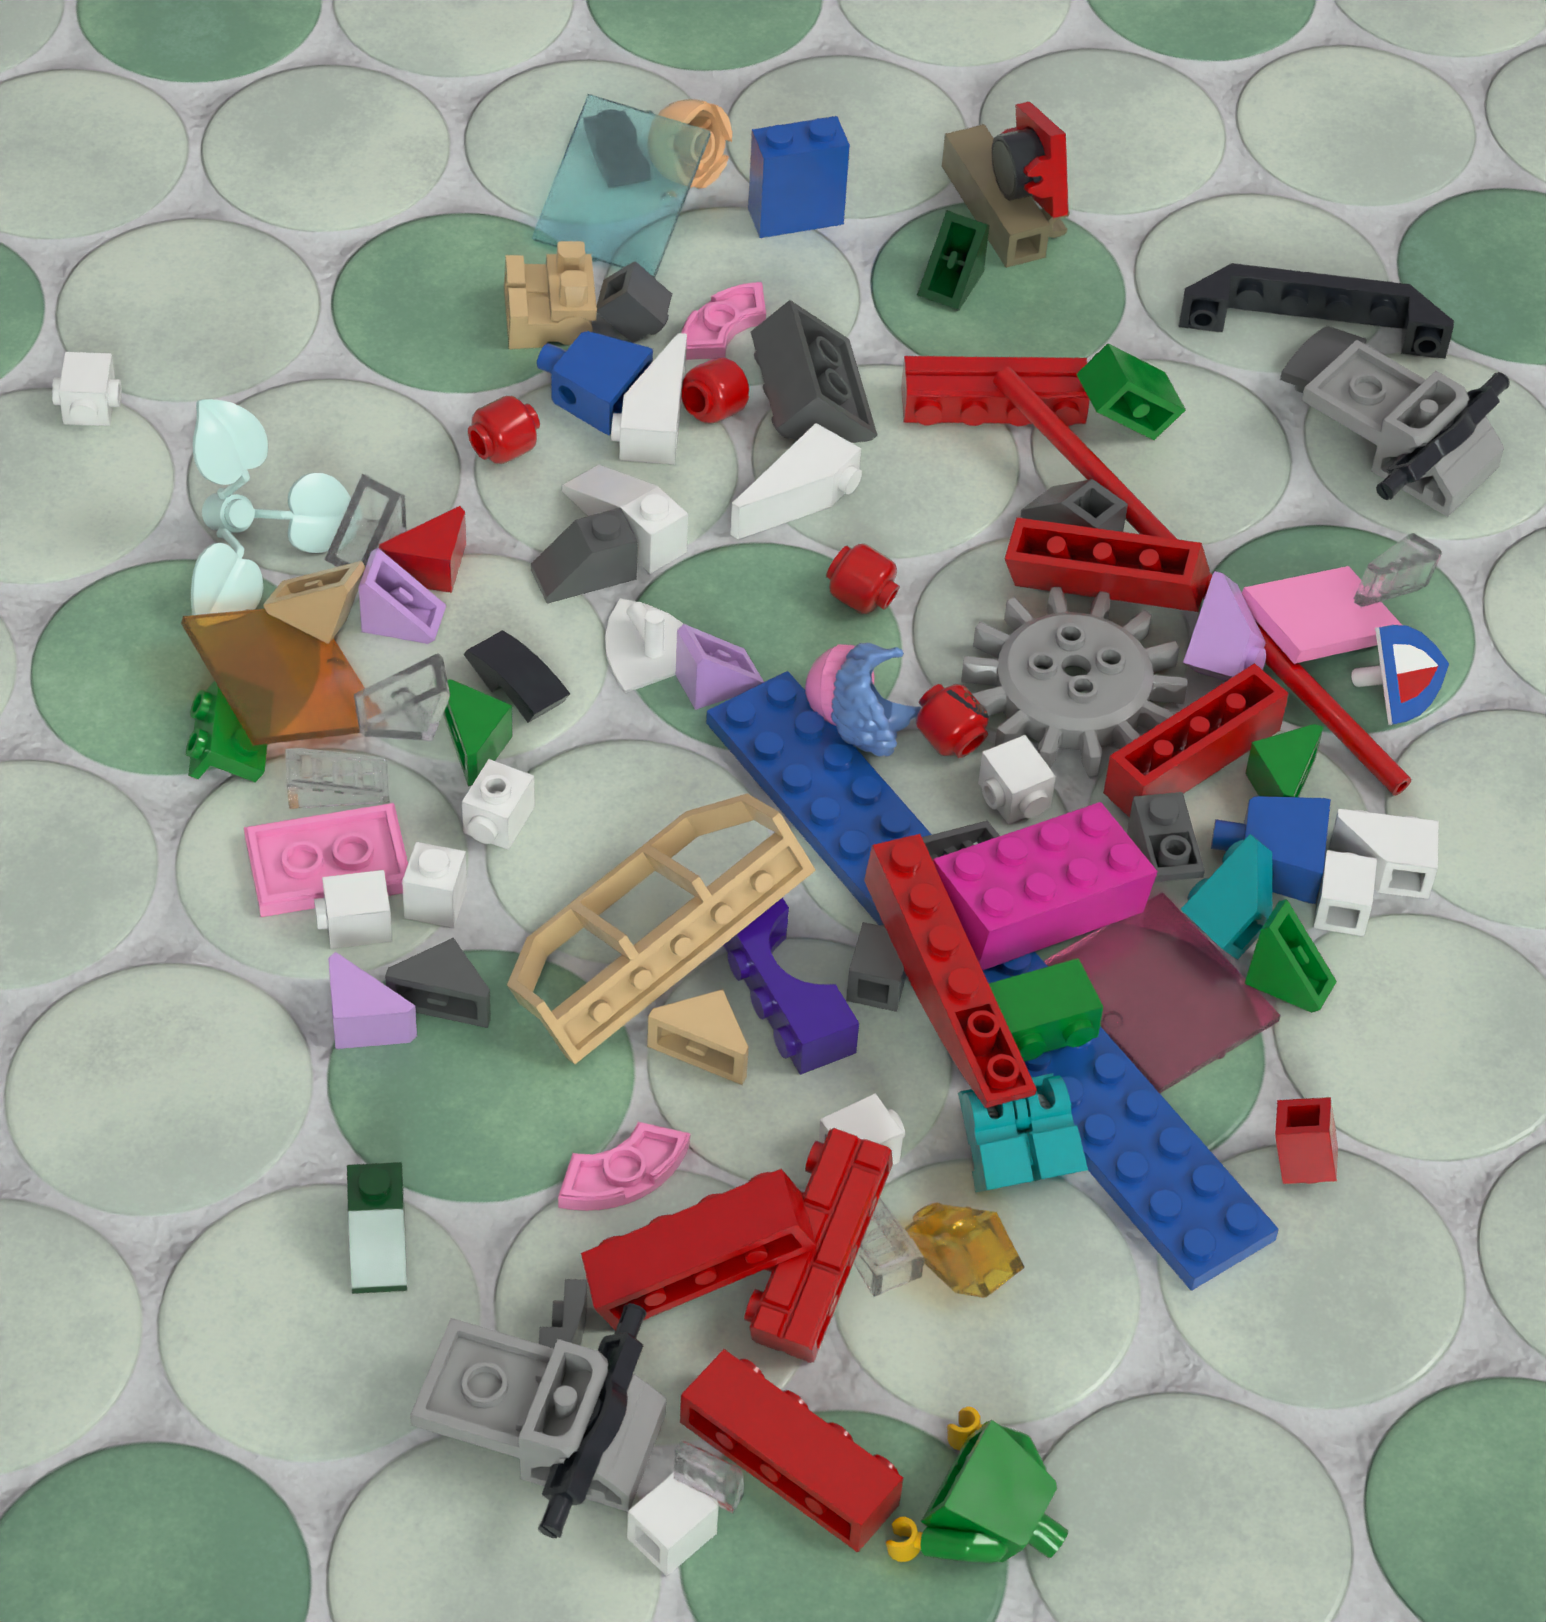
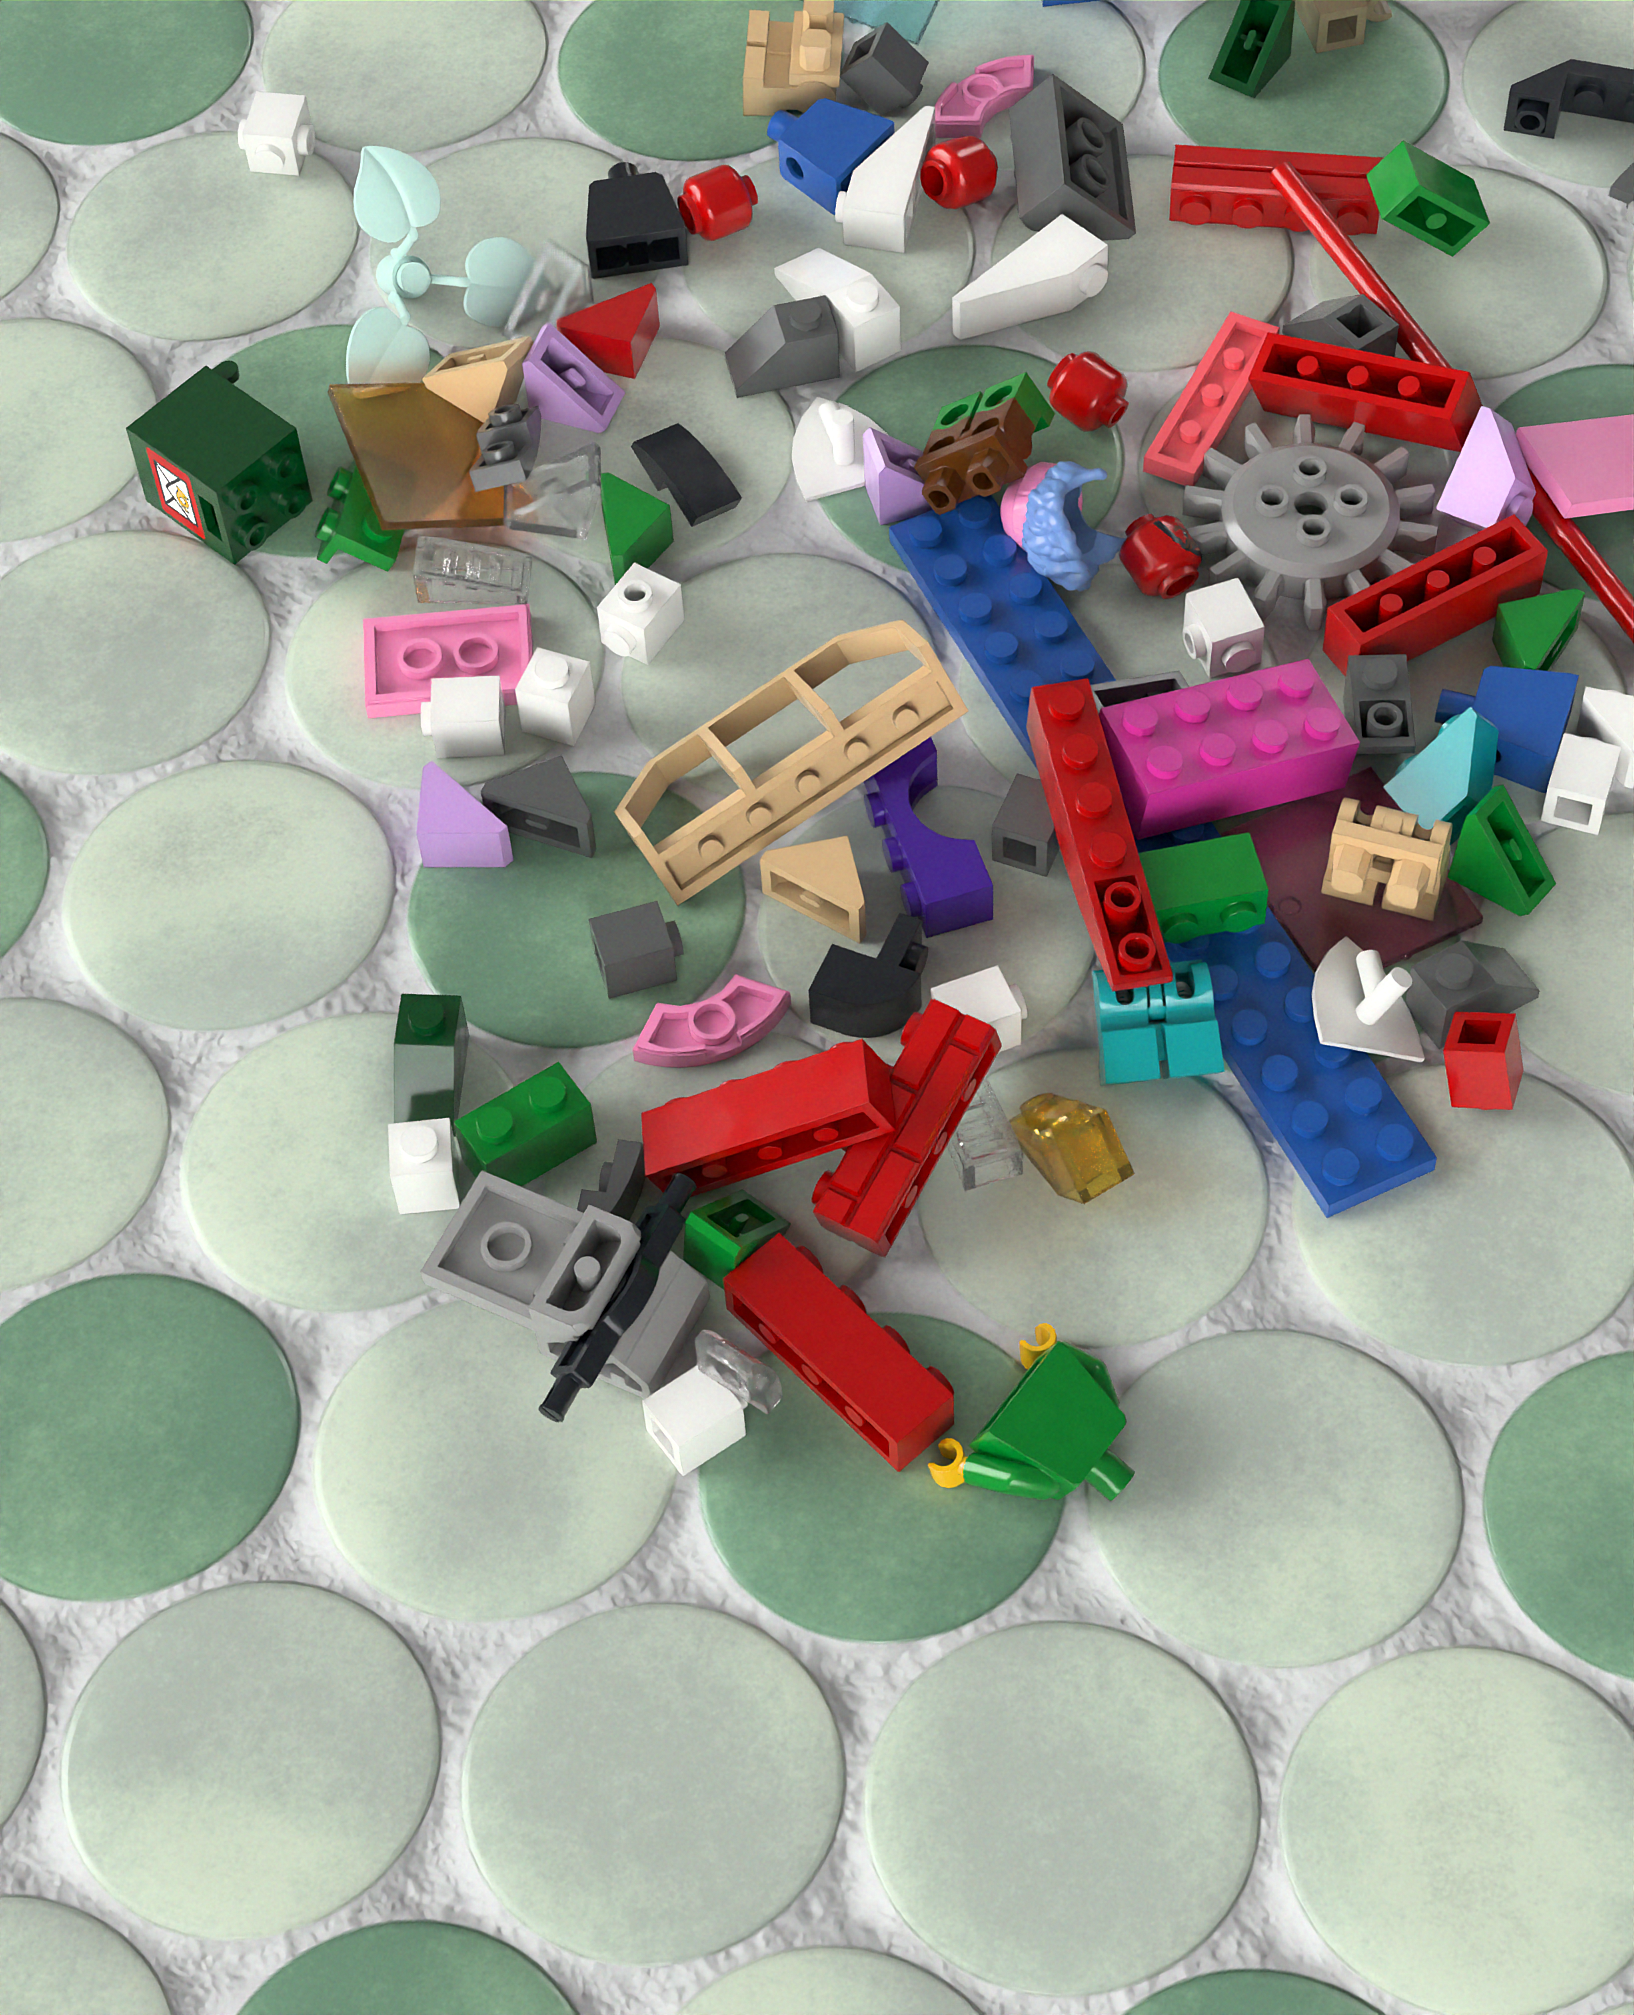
camera: 15 degrees right, 5 degrees up
none -> dark green container [126,361,313,565]
none -> white brick [388,1118,461,1214]
none -> green brick [454,1062,597,1187]
none -> dark grey slope [469,404,541,492]
none -> black torso [586,162,688,279]
none -> dark grey brick [589,901,684,999]
none -> green slope [683,1189,791,1290]
none -> black brick [808,913,928,1038]
none -> reddish brown hips [914,372,1055,515]
none -> coral plate [1143,311,1280,486]
none -> white shield [1312,936,1425,1062]
none -> tan hips [1321,797,1452,921]
none -> dark grey slope [1405,940,1540,1049]

